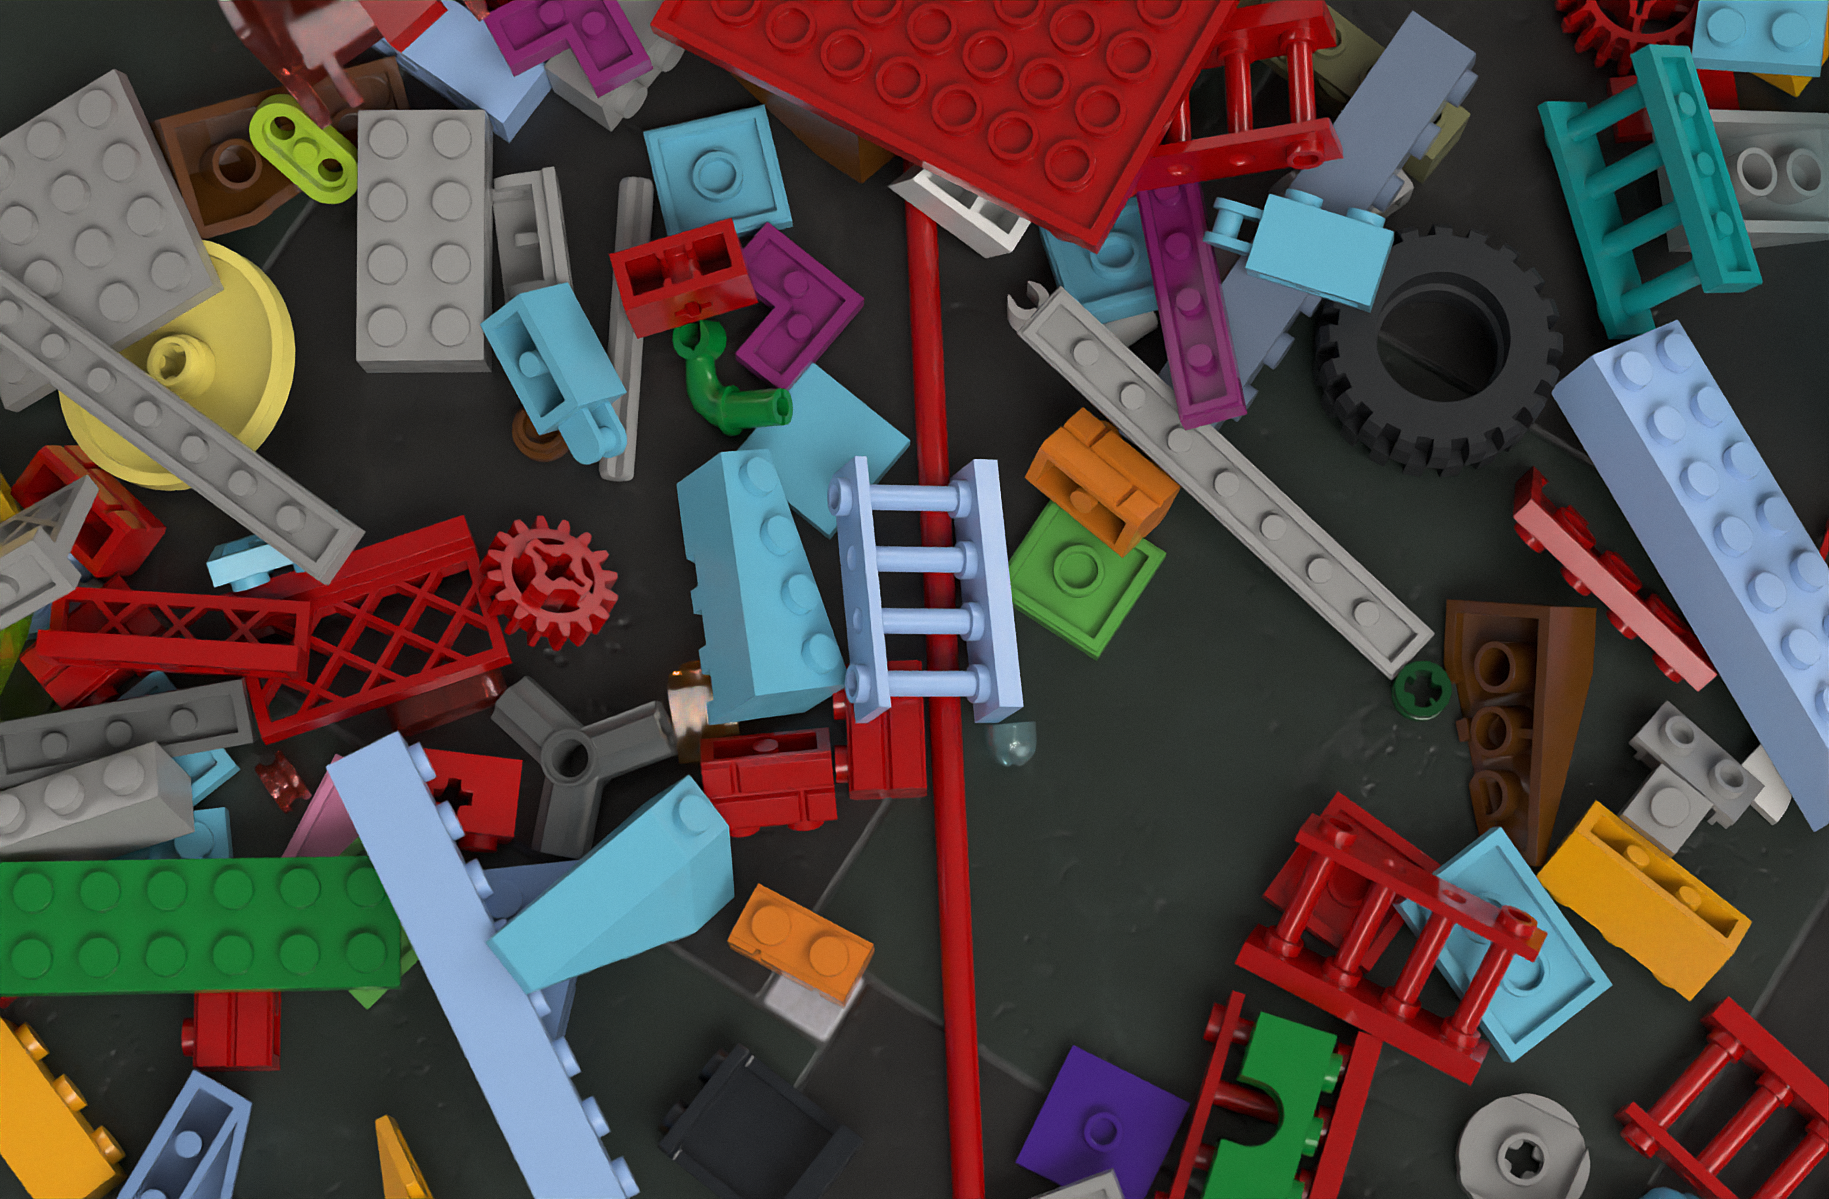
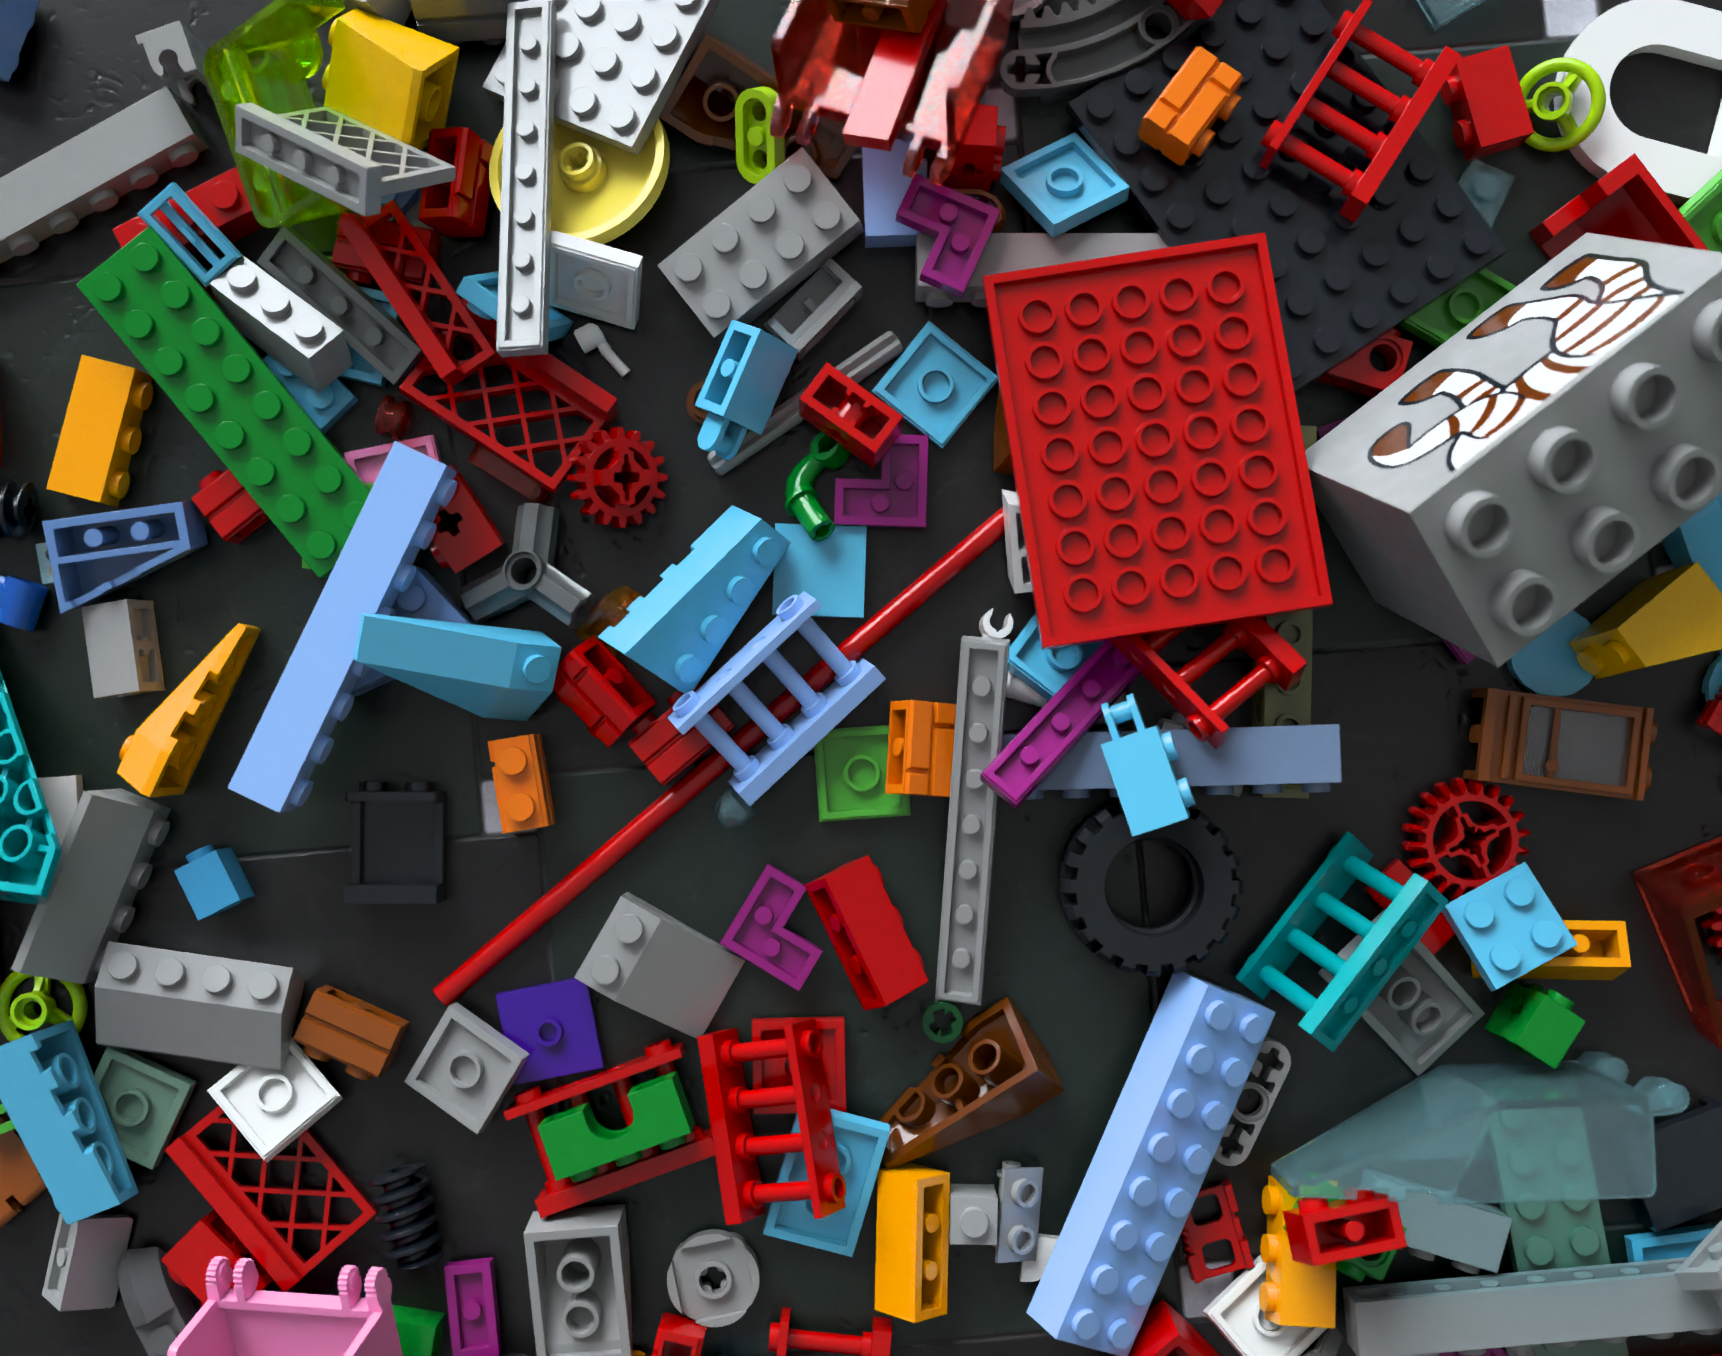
camera: 50 degrees right, 10 degrees up
wing [1513,465,1717,692] -> none
none -> white plate [549,230,643,330]
none -> white hand [574,323,630,378]
none -> light grey slope [574,891,746,1039]
none -> magenta plate [720,863,823,991]
none -> red brick [804,855,929,1011]
none -> light grey beam [1214,1037,1291,1166]

